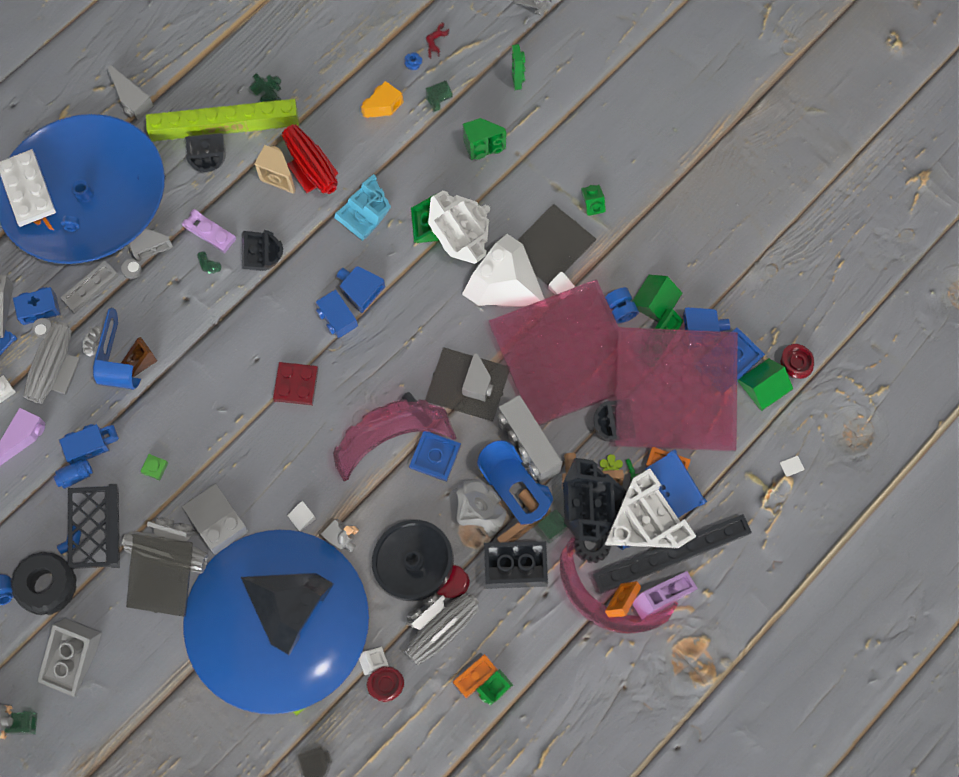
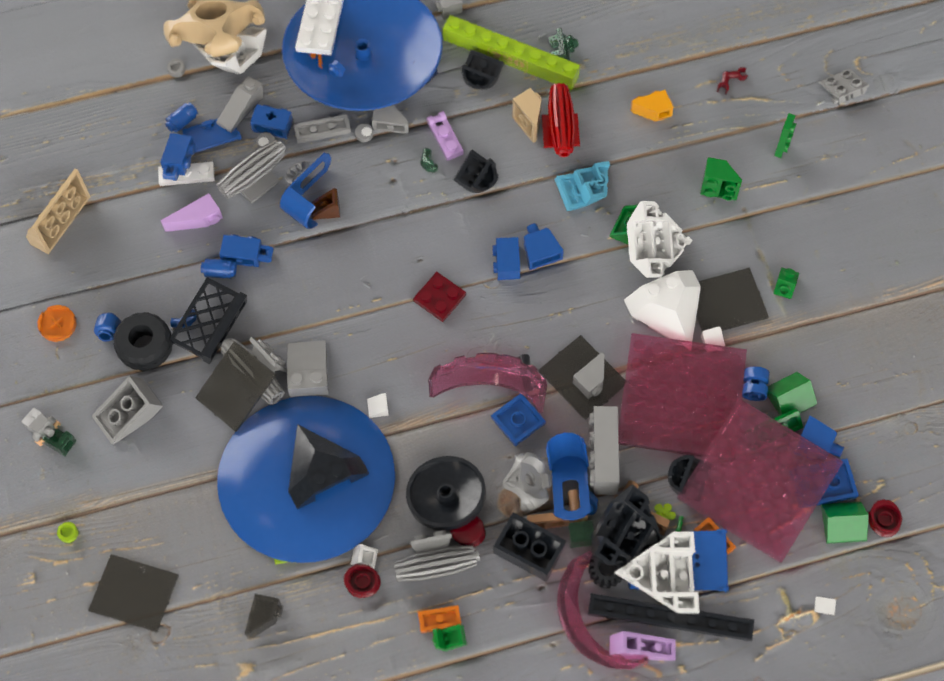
camera: 30 degrees right, 5 degrees down
bright green plate [140,454,168,481] -> none
light grey piece [321,519,359,552] -> none
blue plate [404,52,422,70] -> none
clear green panel [426,80,453,112] -> none
orange plate [605,581,641,617] -> none

